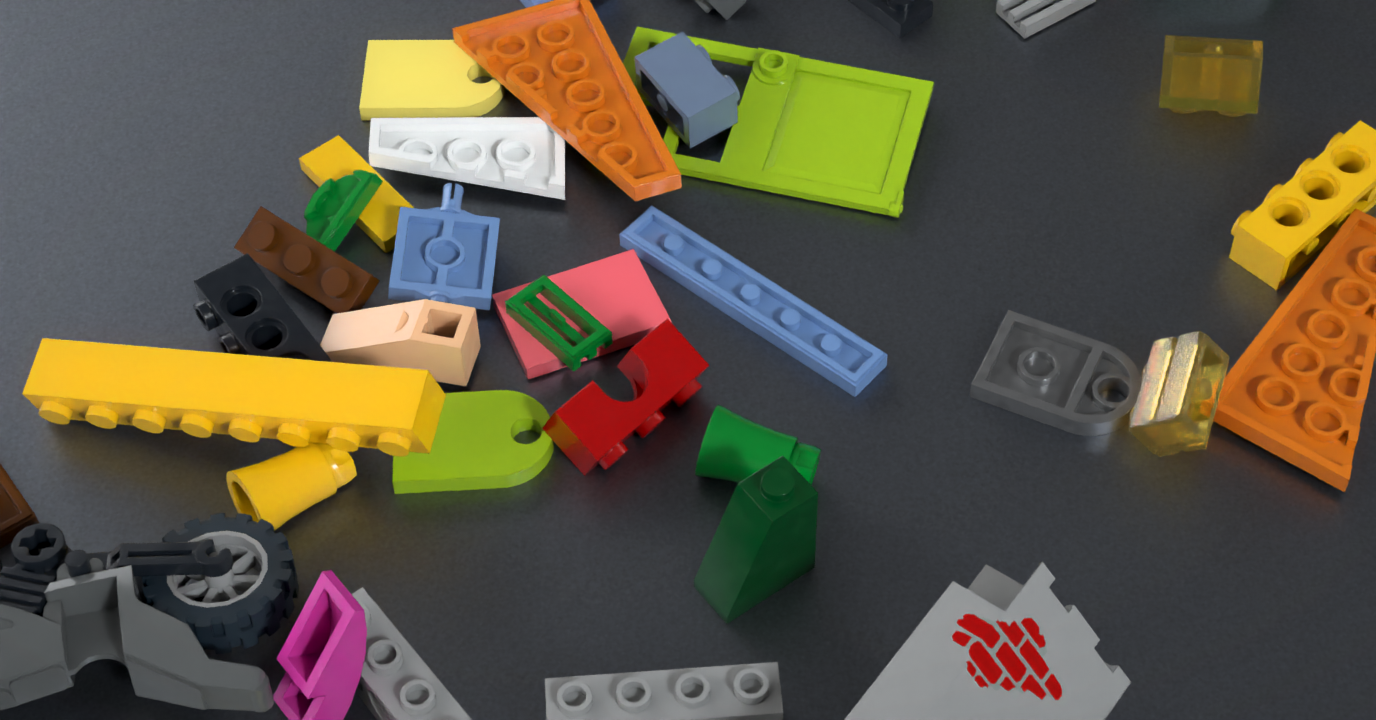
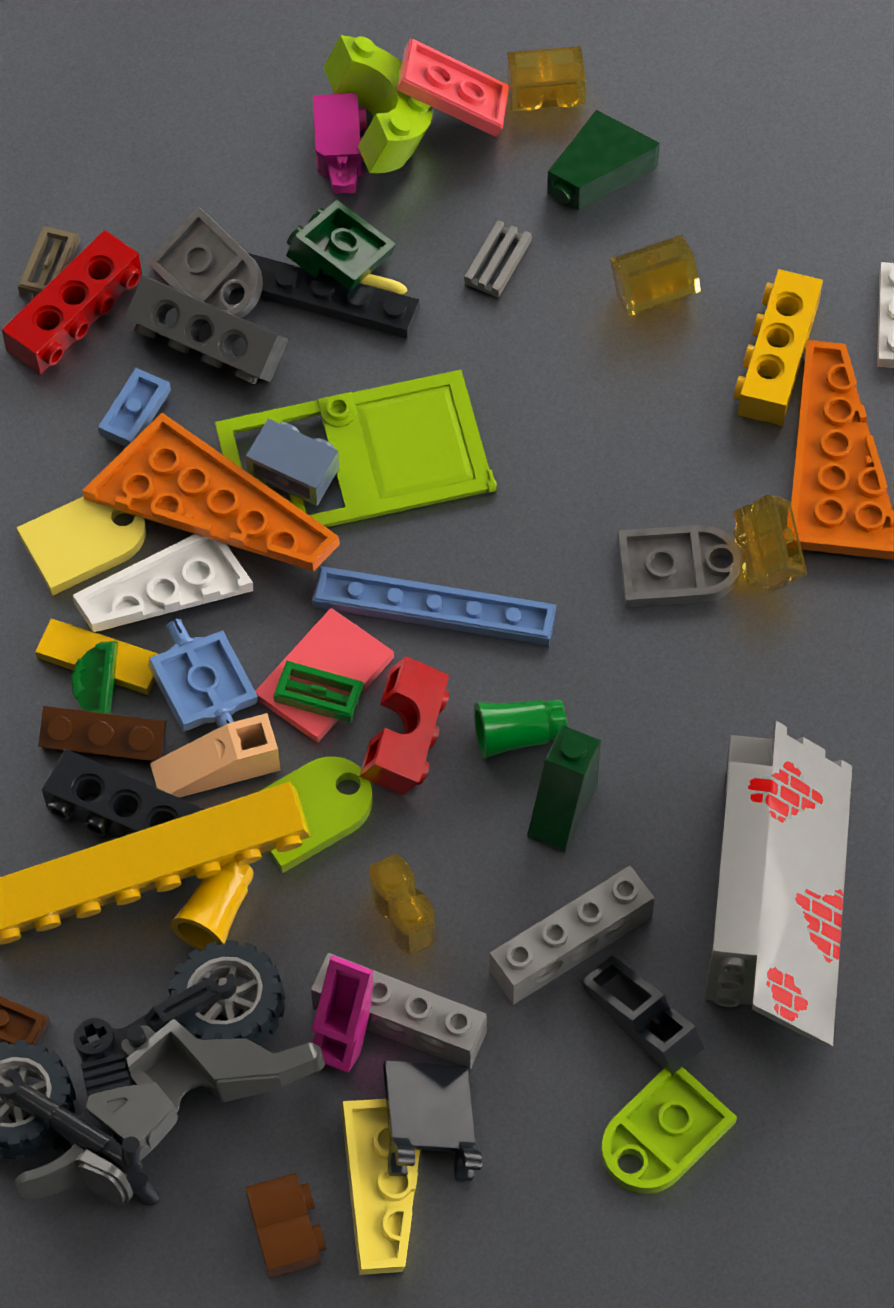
camera: 30 degrees left, 10 degrees up
none -> clear yellow brick [369,853,436,955]

